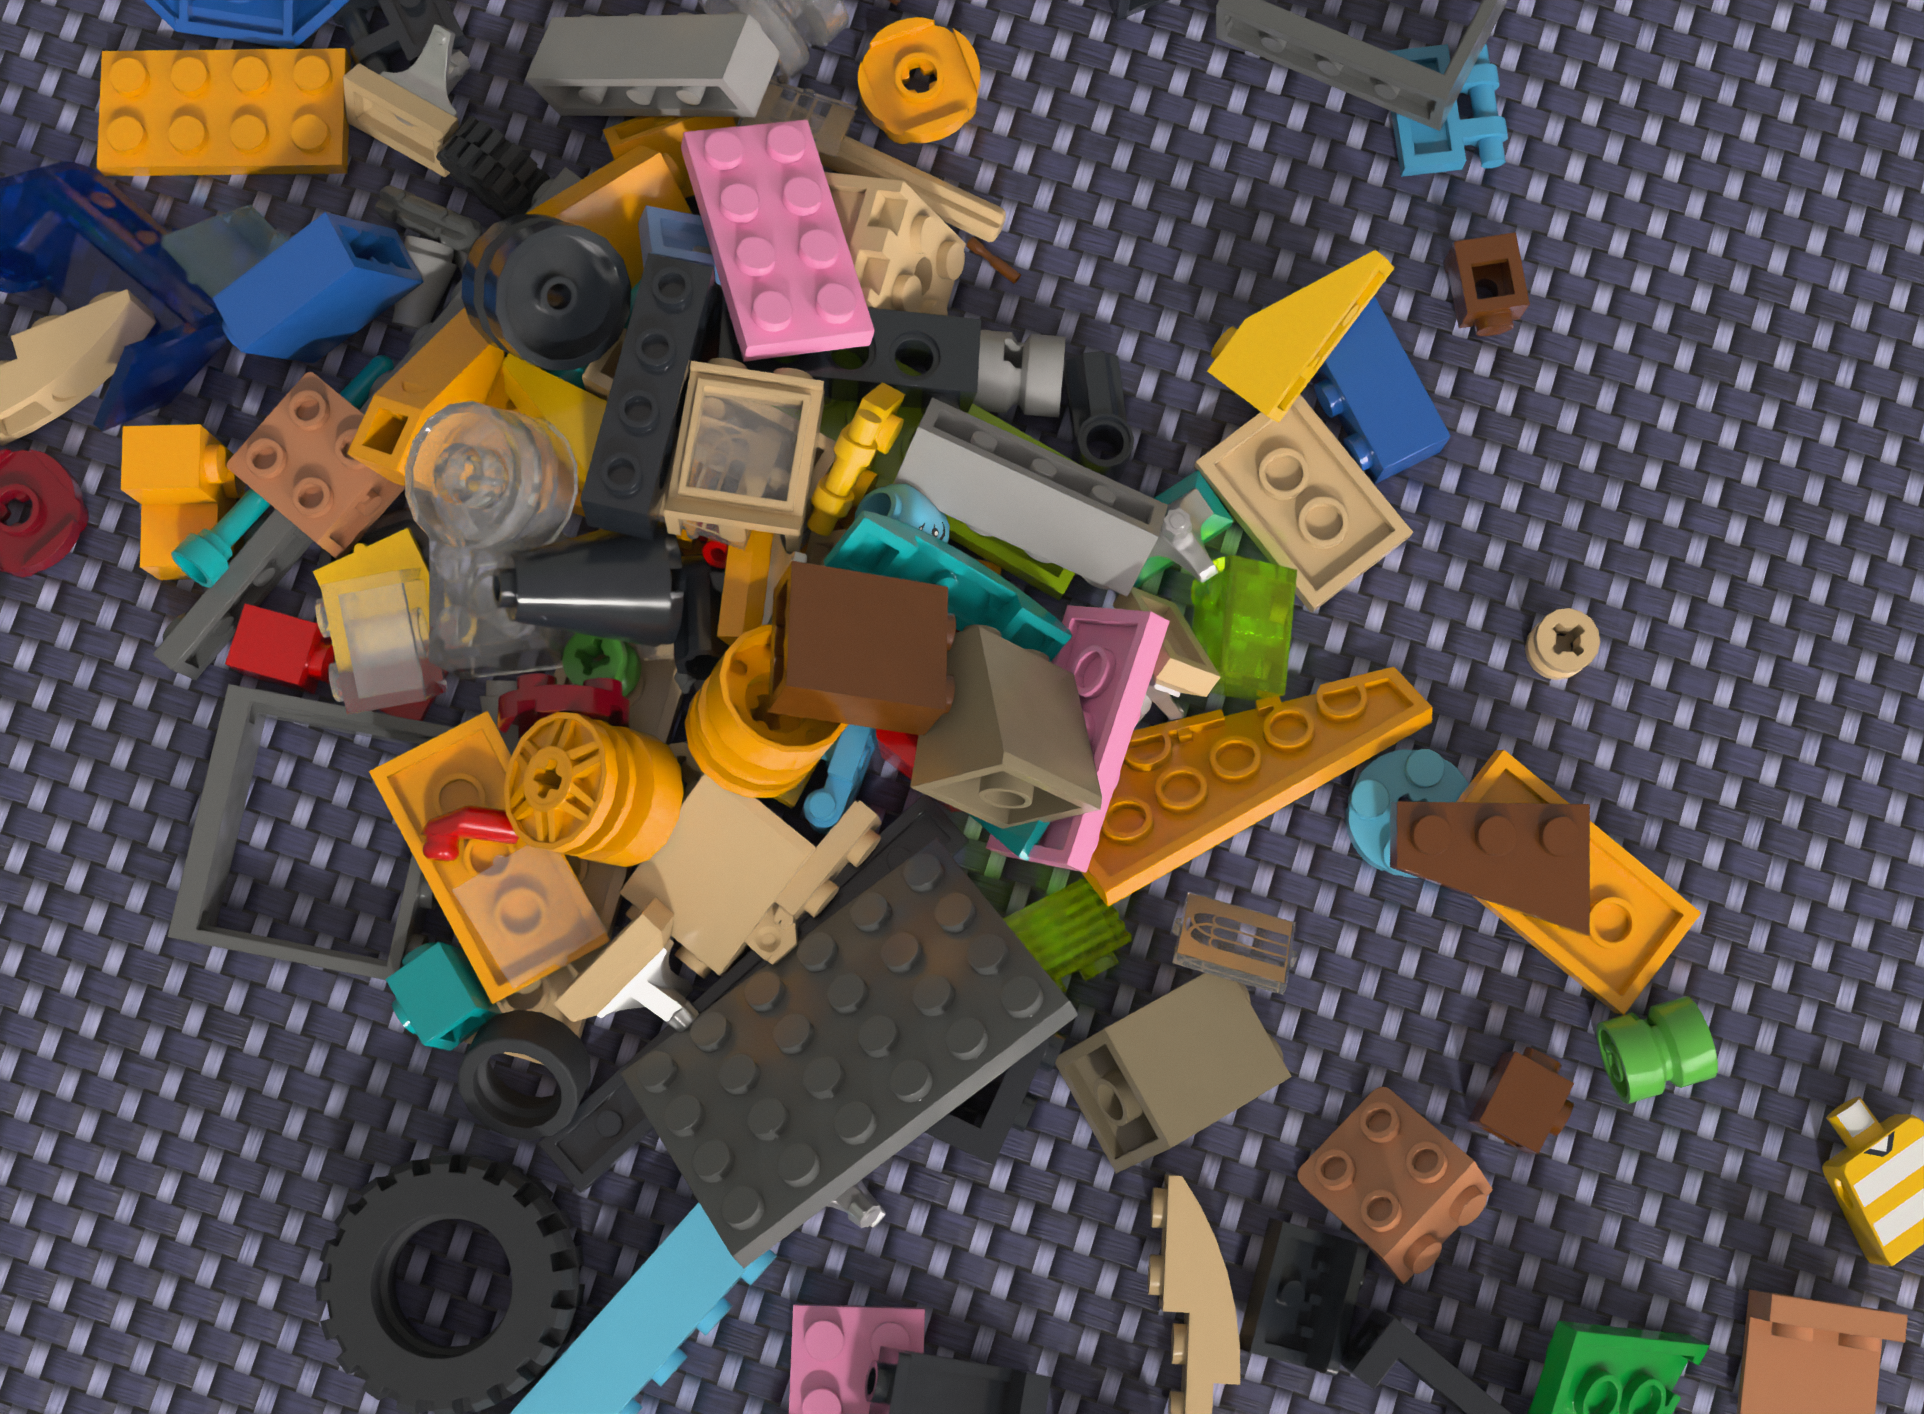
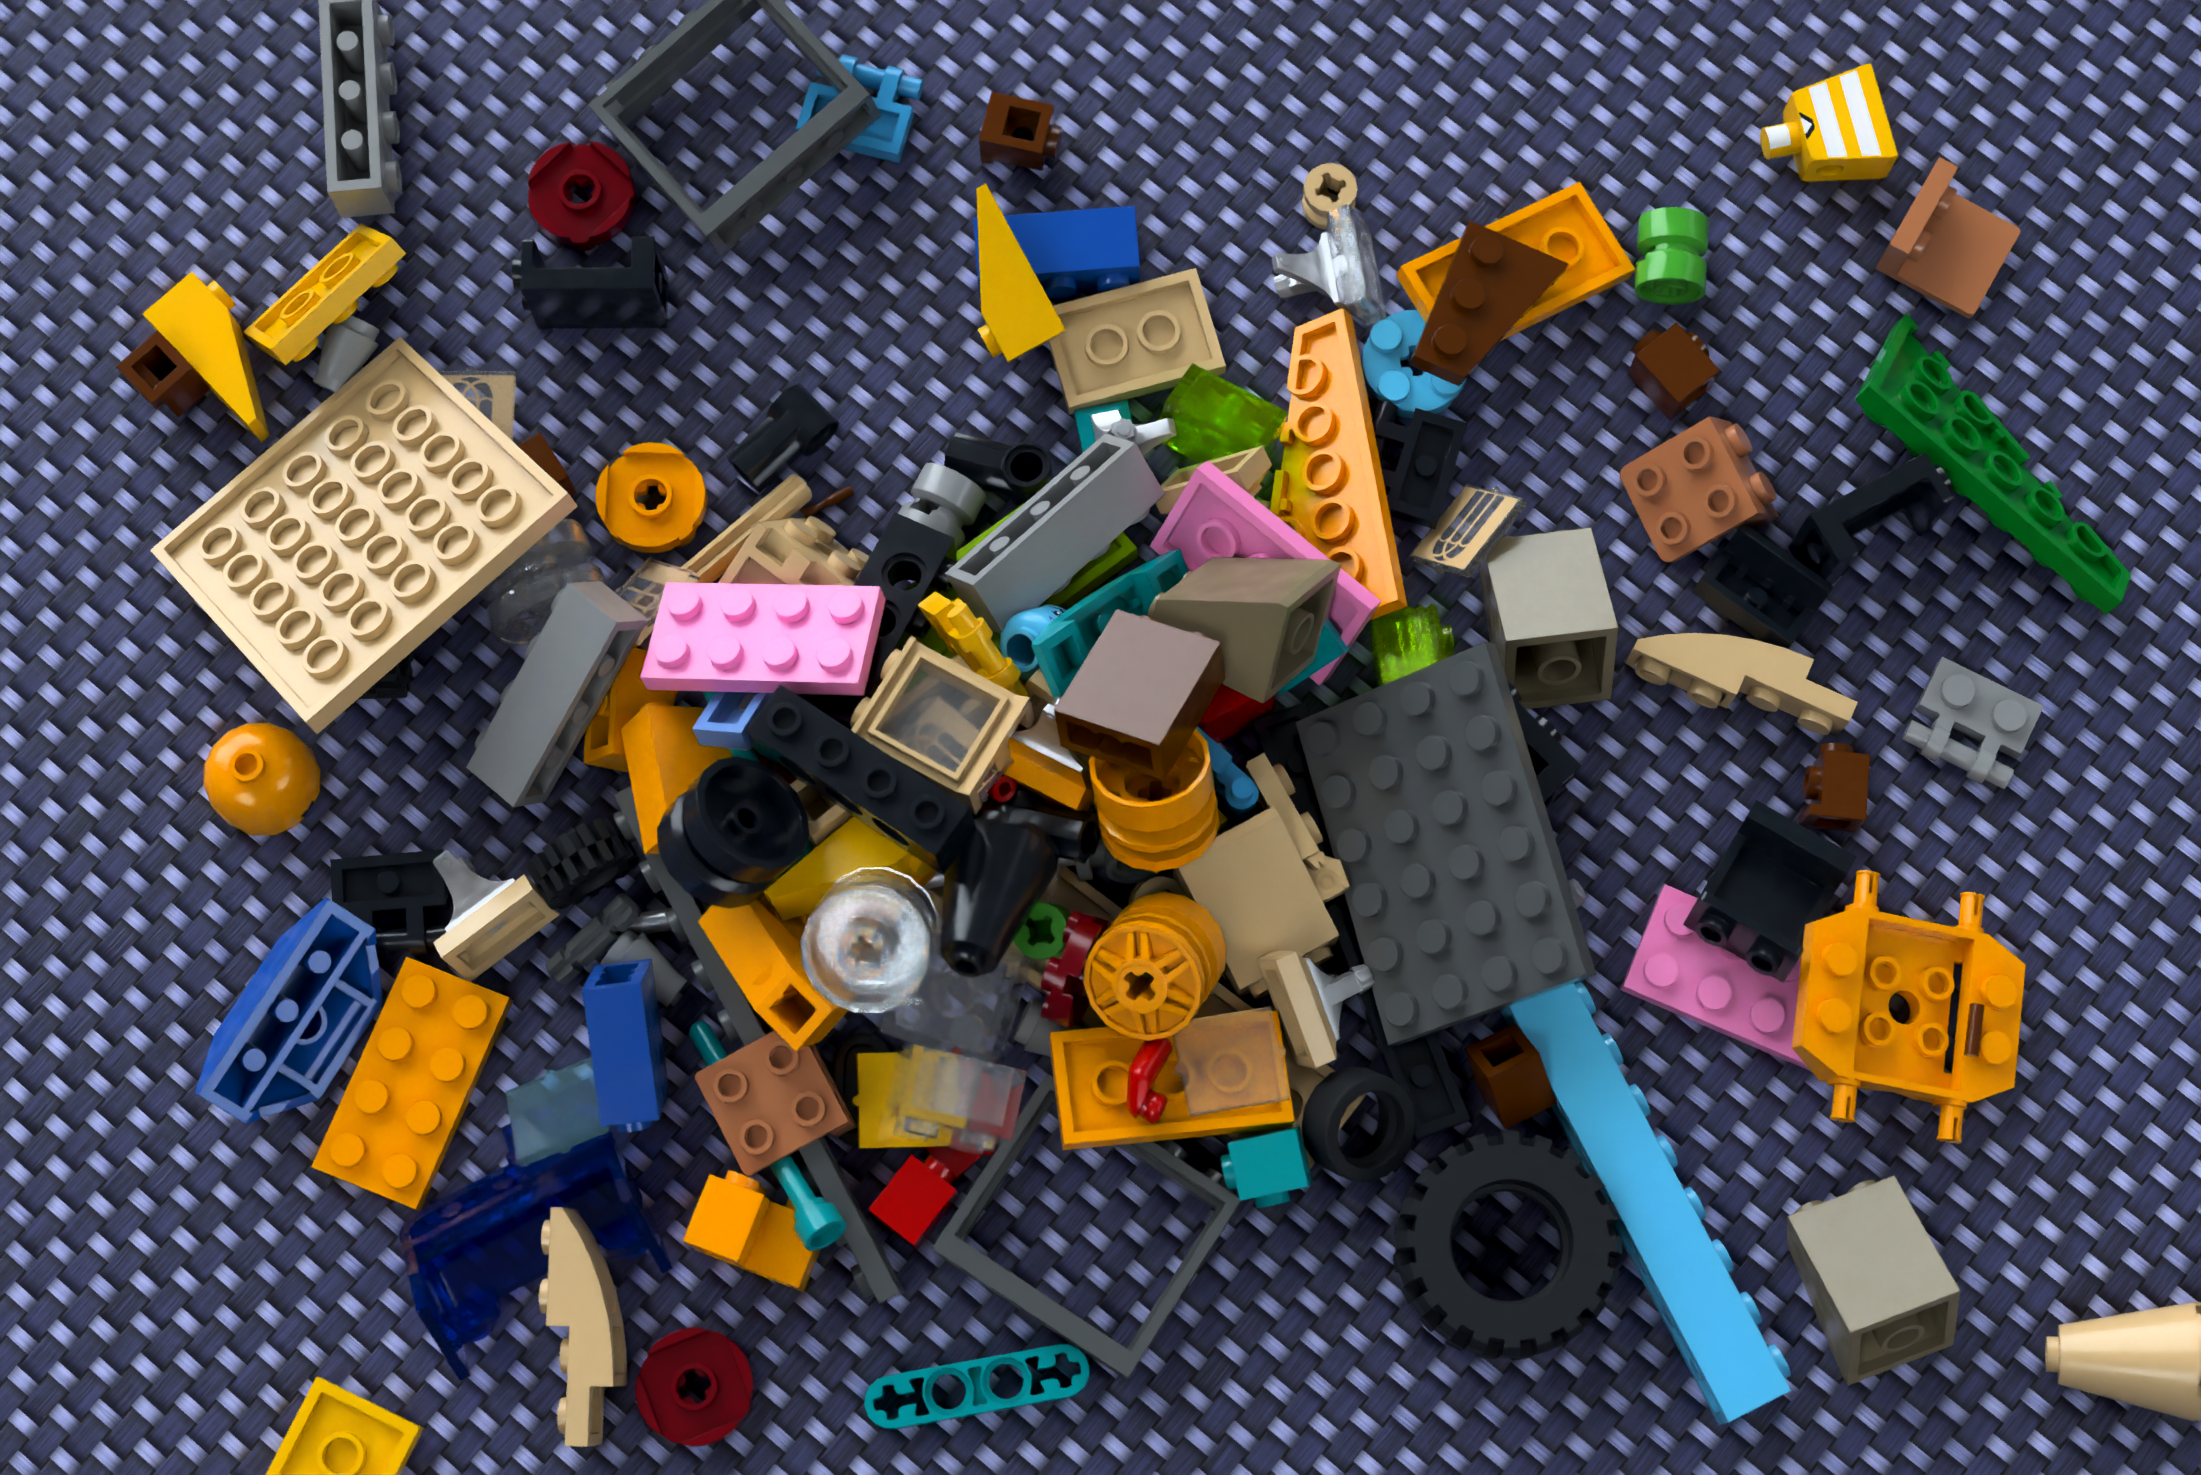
camera: 70 degrees left, 5 degrees down
none -> black piece [726,384,839,493]
none -> teal beam [865,1344,1090,1430]
none -> clear piece [1272,204,1387,326]
none -> black plate [1372,401,1468,529]
none -> reddish brown brick [1465,1023,1556,1129]

